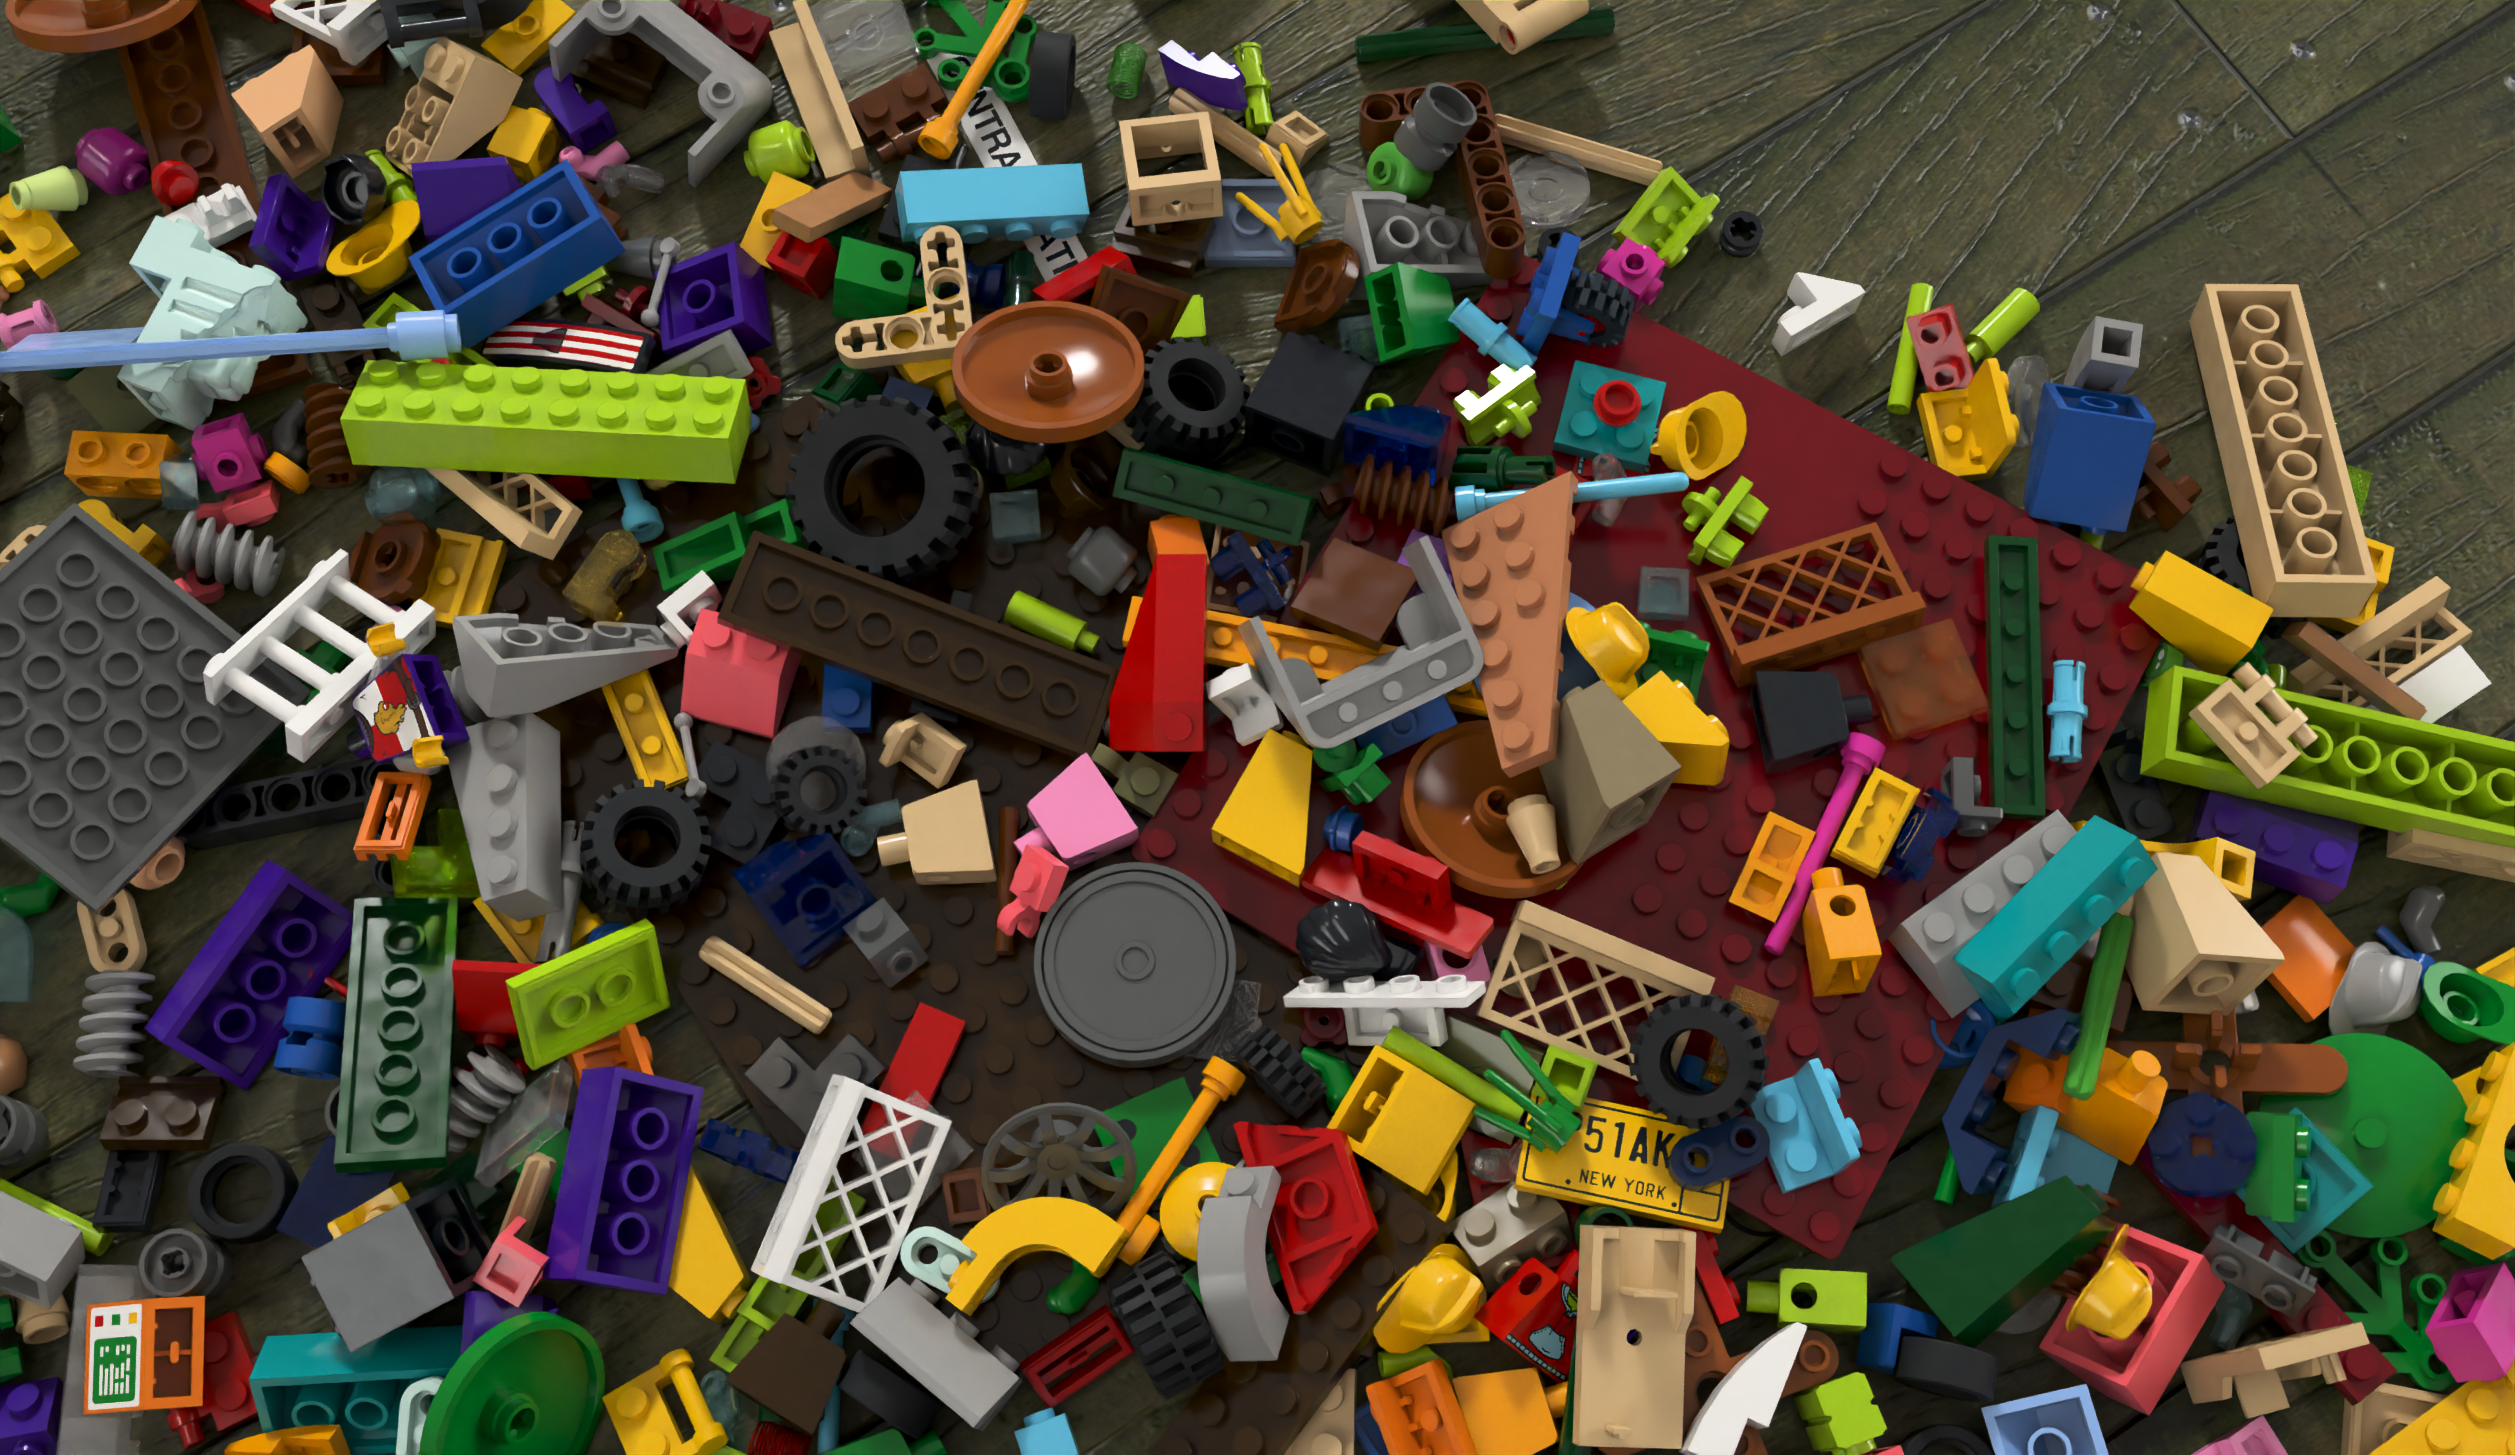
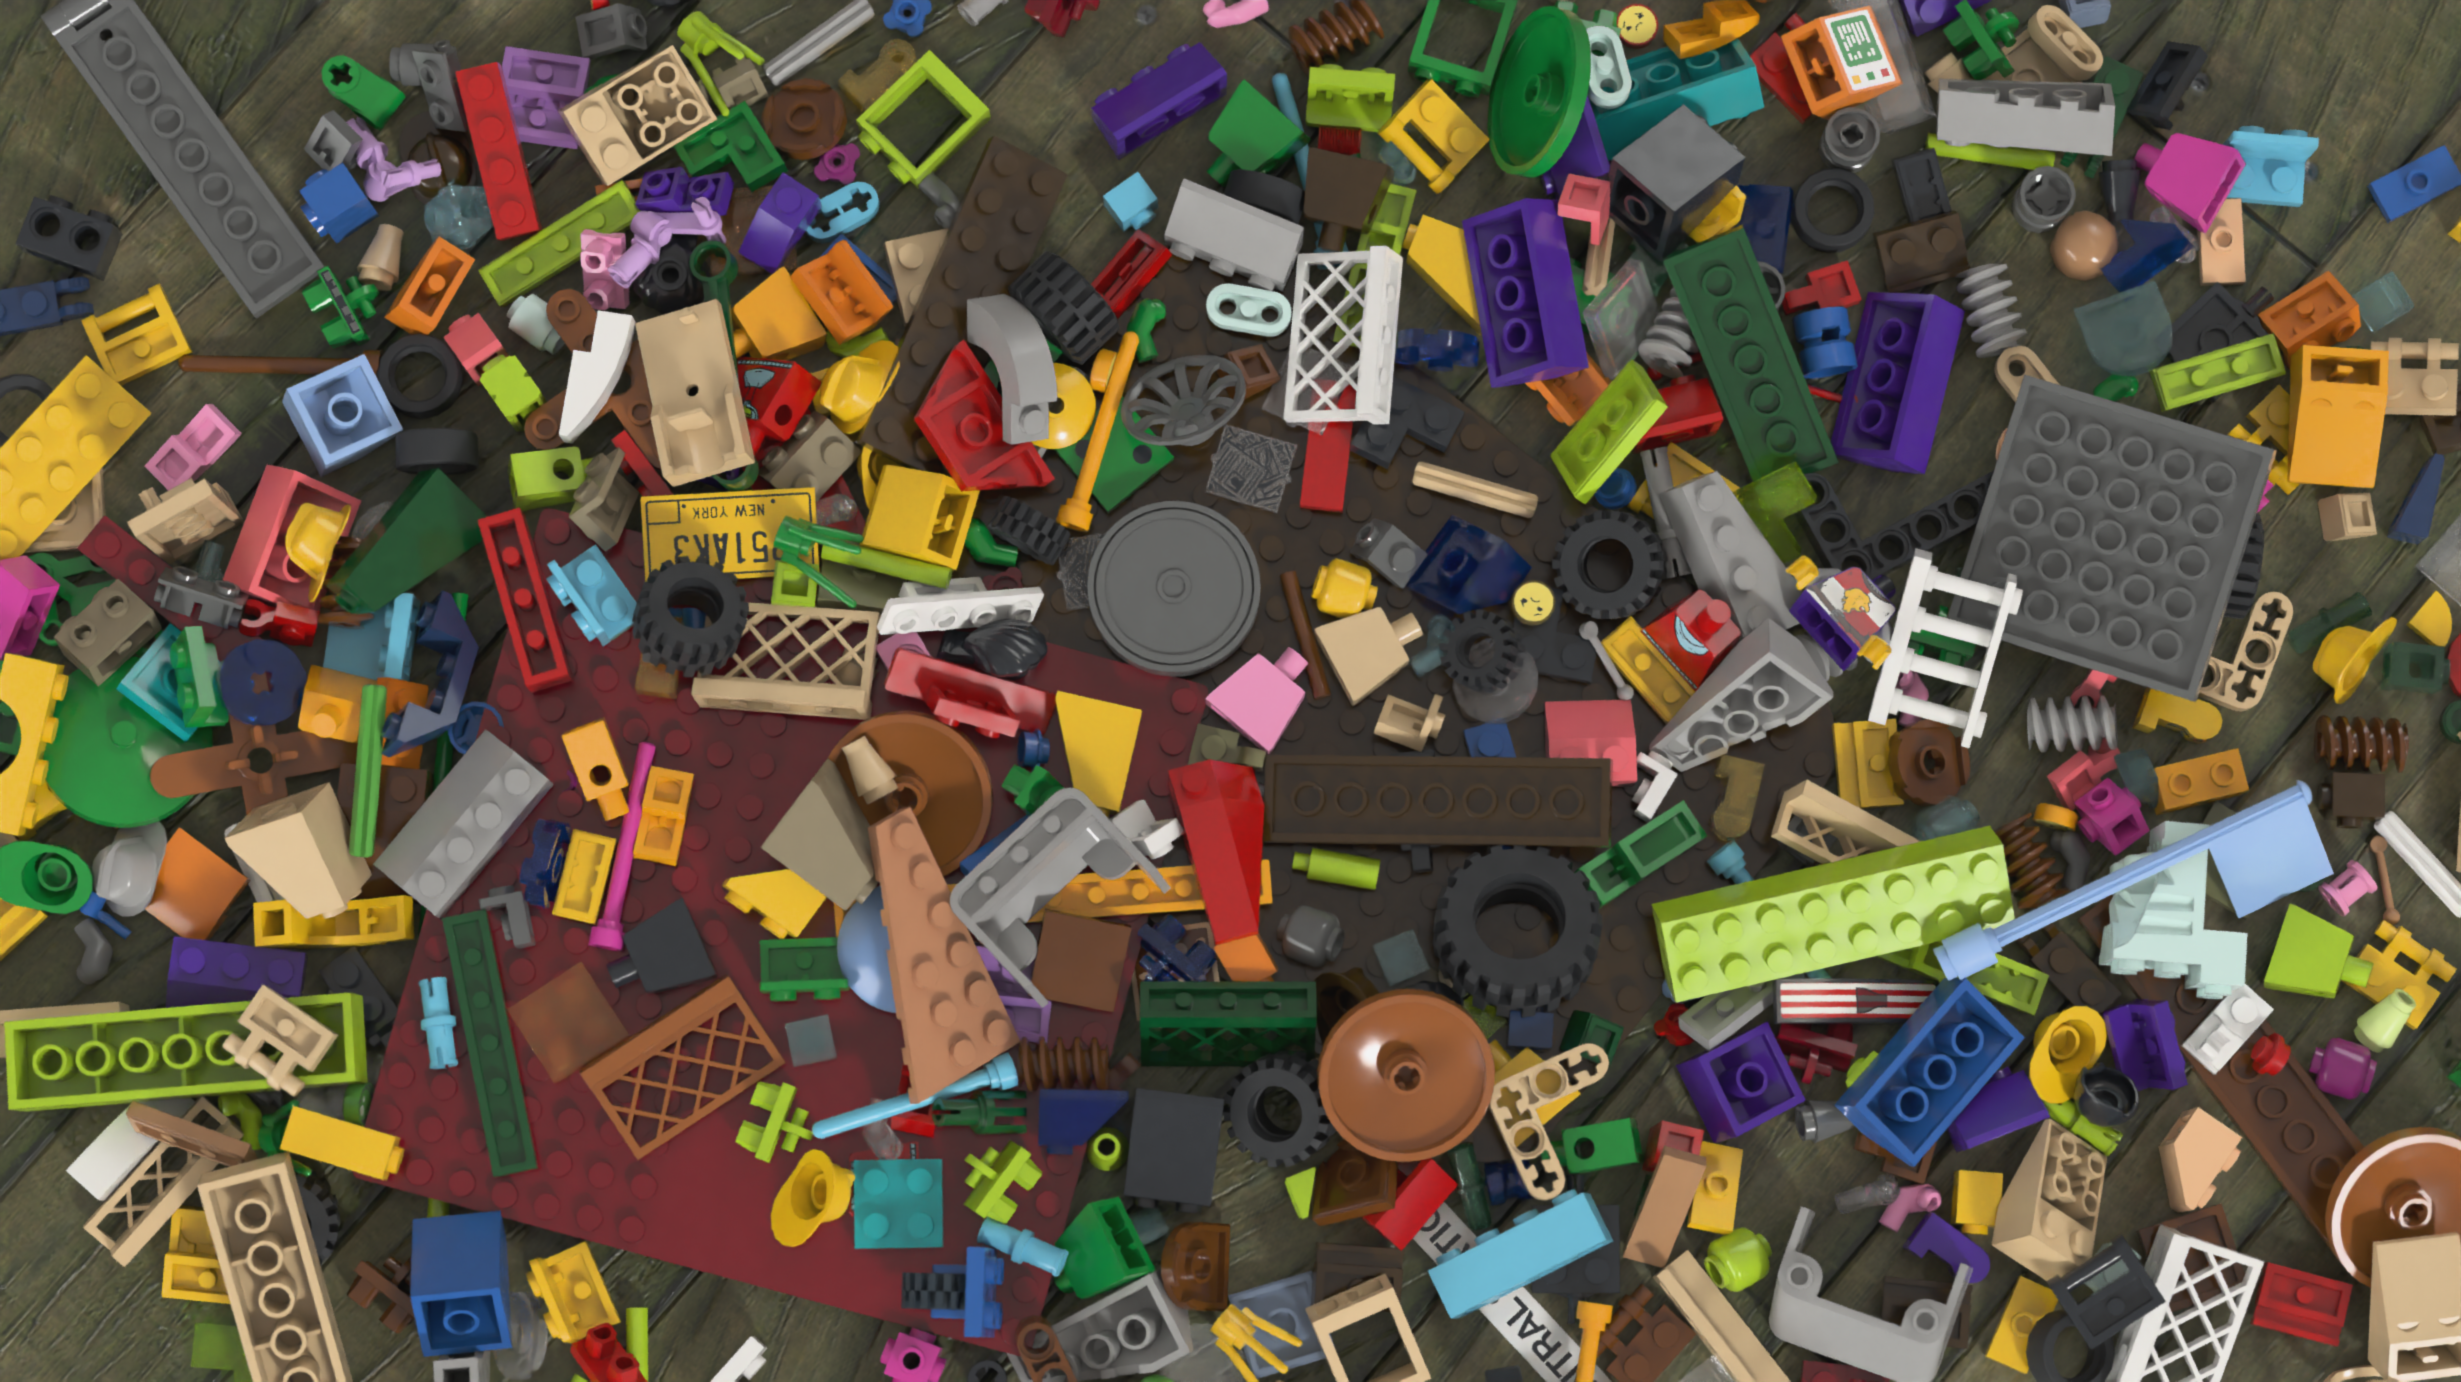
camera: 165 degrees right, 10 degrees up
orange tile [353,772,432,861] -> none
light grey hinge [641,237,681,327] -> none
yellow arch [945,1197,1131,1316] -> none
coral plate [997,845,1069,938] -> none
yellow piece [1566,602,1650,701] -> none
red plate [1593,380,1641,427] -> none
dark blue plate [1668,1116,1770,1192] -> none
blue panel [1855,1303,1939,1376] -> none
teal slope [1952,815,2158,1023] -> none
none -> dark tan brick [54,579,162,686]
none -> red plate [239,599,320,647]
none -> red brick [478,508,573,693]
none -> dark tan bracket [569,447,639,551]
none -> clear piece [1205,424,1297,513]
none -> yellow head [1311,559,1378,619]
none -> light yellow tile [1511,580,1555,625]
none -> red torso [1640,589,1741,692]
none -> red plate [1781,260,1862,316]
none -> lime torso [2264,904,2374,998]

